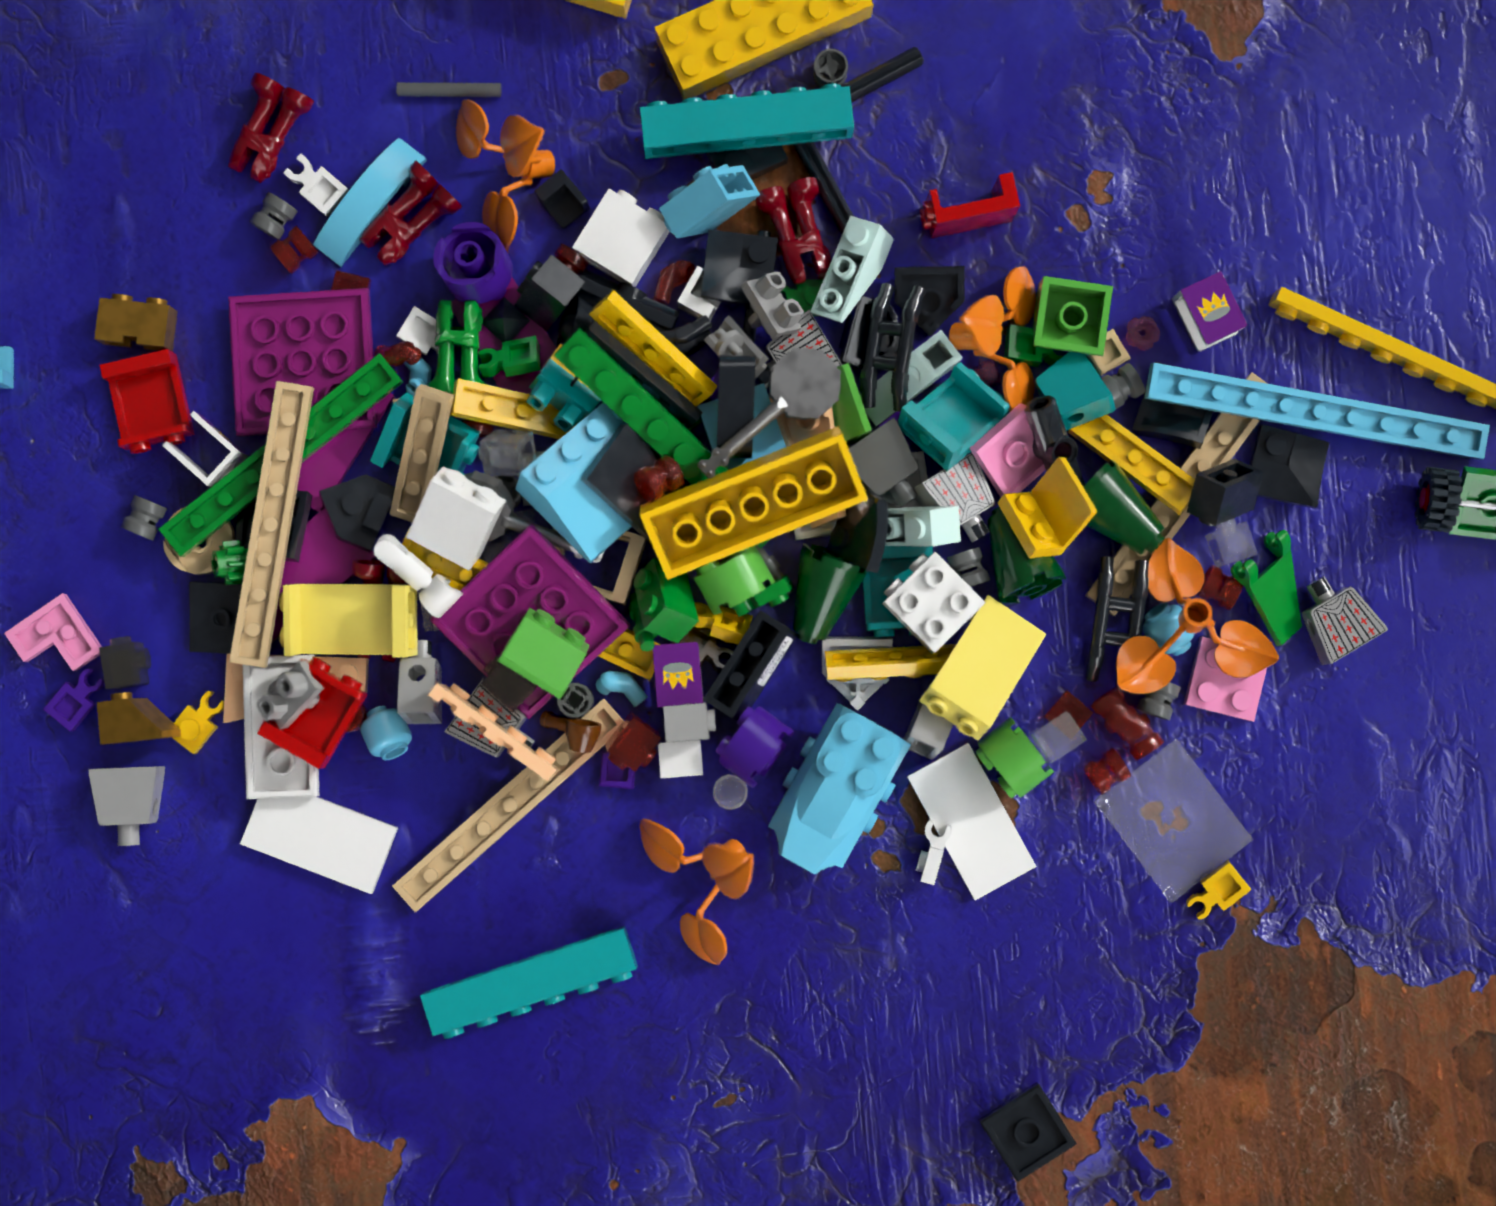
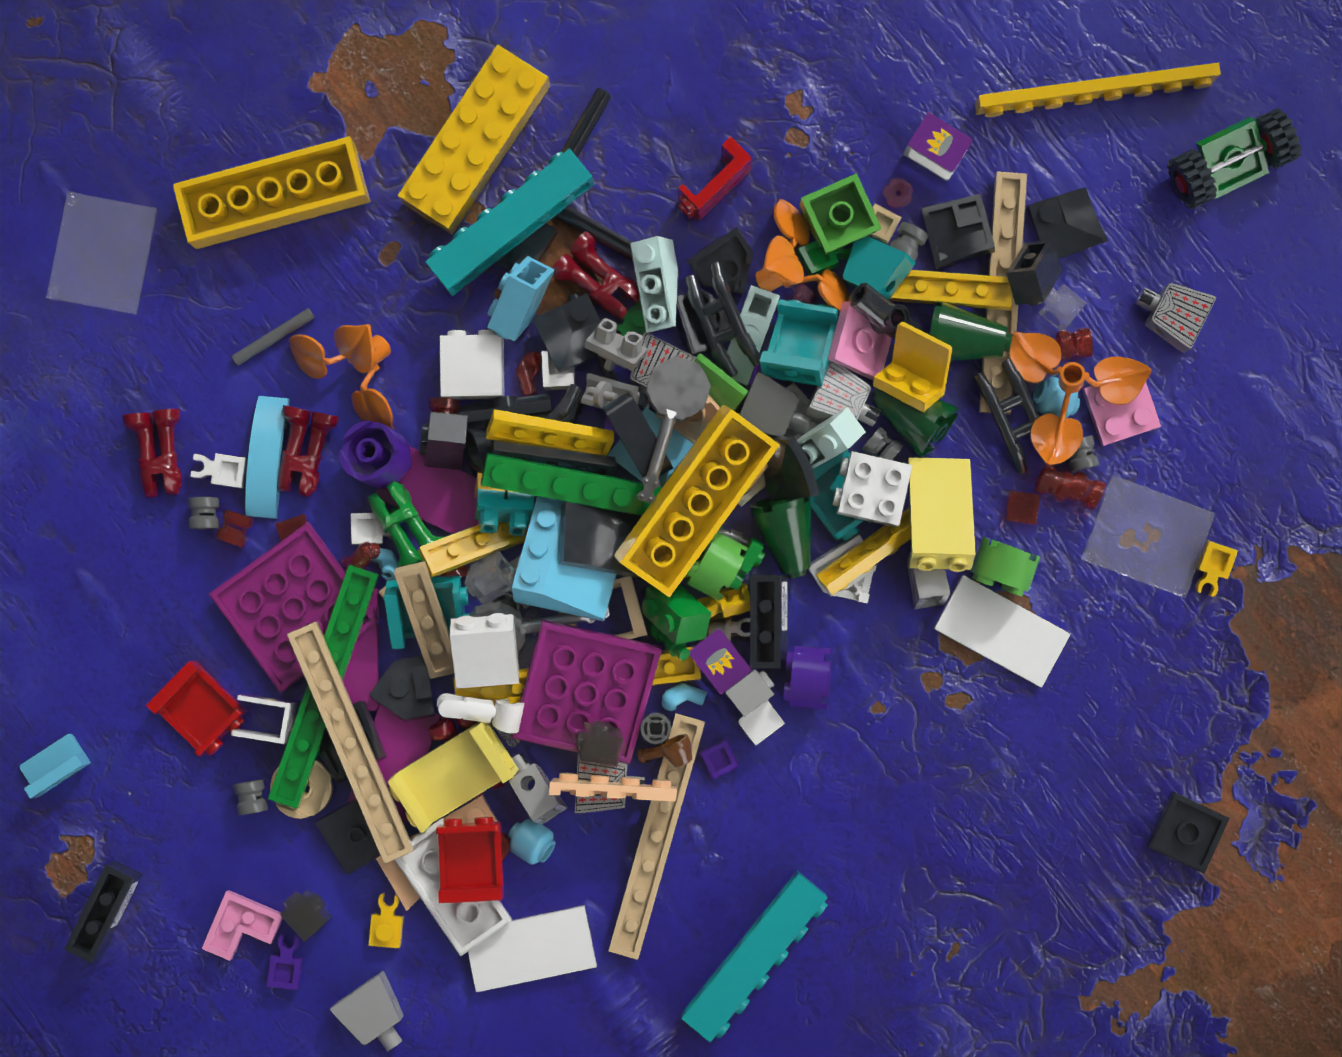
camera: 25 degrees left, 0 degrees up
pearl gold brick [94,294,178,352] -> none
pearl gold slope [97,692,181,745] -> none
green gear [211,540,248,585] -> none
light grey hips [256,661,323,729] -> none
green plate [479,335,541,378] -> none
black slope [483,297,530,342] -> none
bright green slope [498,608,590,699] -> none
black panel [535,169,590,229] -> none
clear red brick [605,712,661,772] -> none
clear red wheel [634,455,684,503] -> none
orange plant [639,818,754,965] -> none
clear wheel [713,774,748,810] -> none
medium azure slope [768,703,911,875] -> none
dark grey wheel [813,49,848,88] -> none
white plate [916,819,952,885] -> none
clear panel [1028,712,1087,763] -> none
clear red wheel [1082,748,1132,796] -> none
medium azure plate [1144,363,1490,460] -> none
green flag [1230,530,1302,646] -> none

